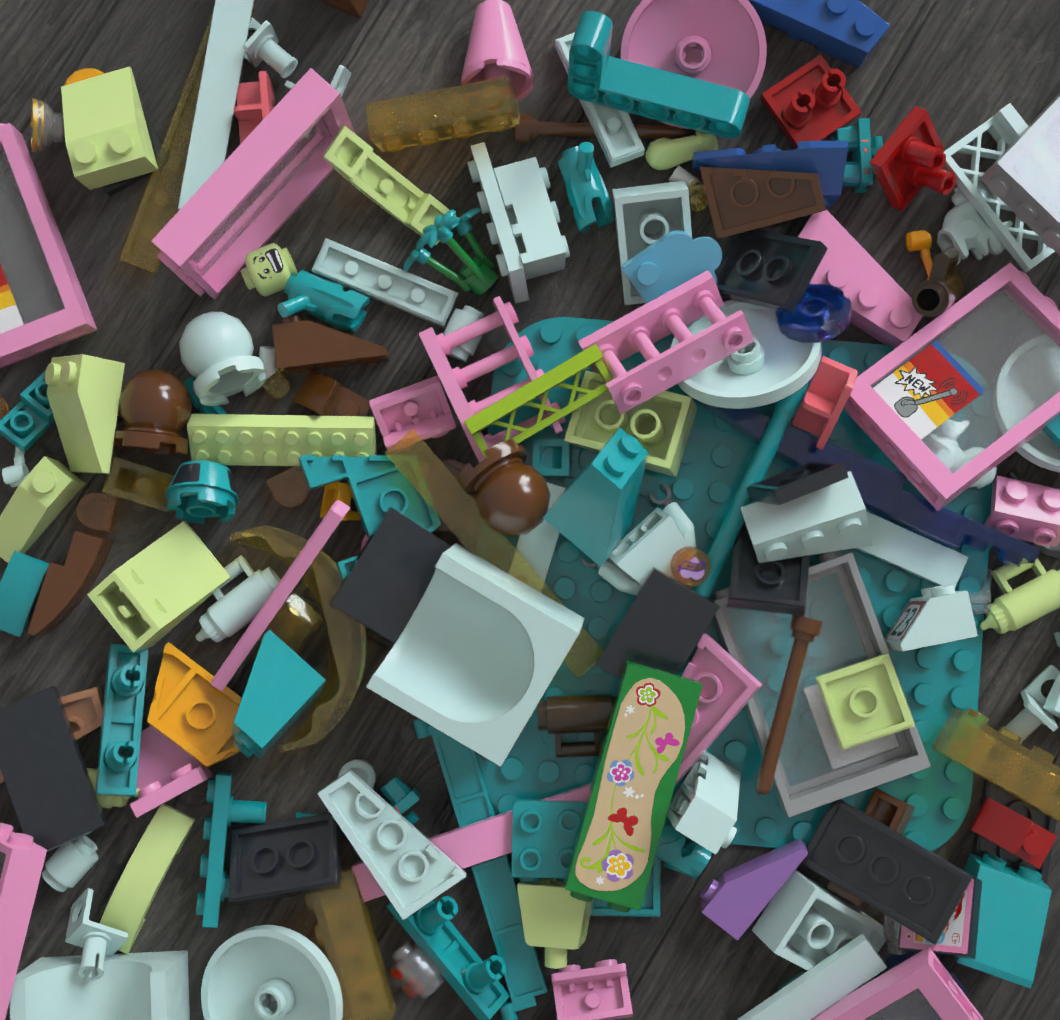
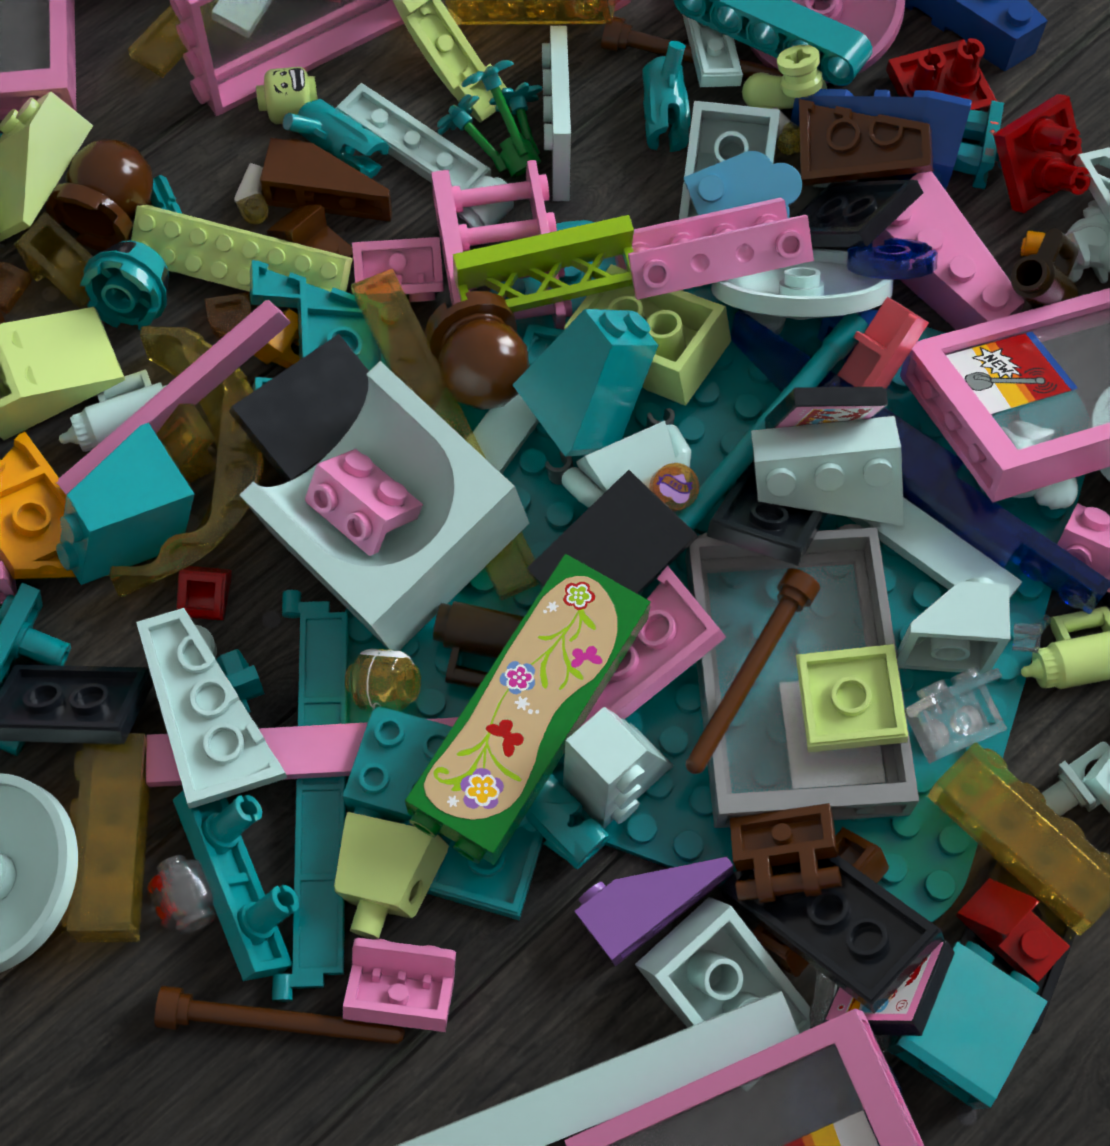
camera: 10 degrees right, 20 degrees down
light aqua tile [179,311,267,406] -> none
light aqua wedge [494,157,570,280] -> none
none -> red slope [176,566,232,620]
none -> bright pink bracket [305,449,423,556]
none -> clear yellow head [345,648,421,712]
none -> reddish brown plate [730,803,842,904]
none -> yellowish green wheel [777,45,823,98]
none -> clear bracket [904,667,1008,764]

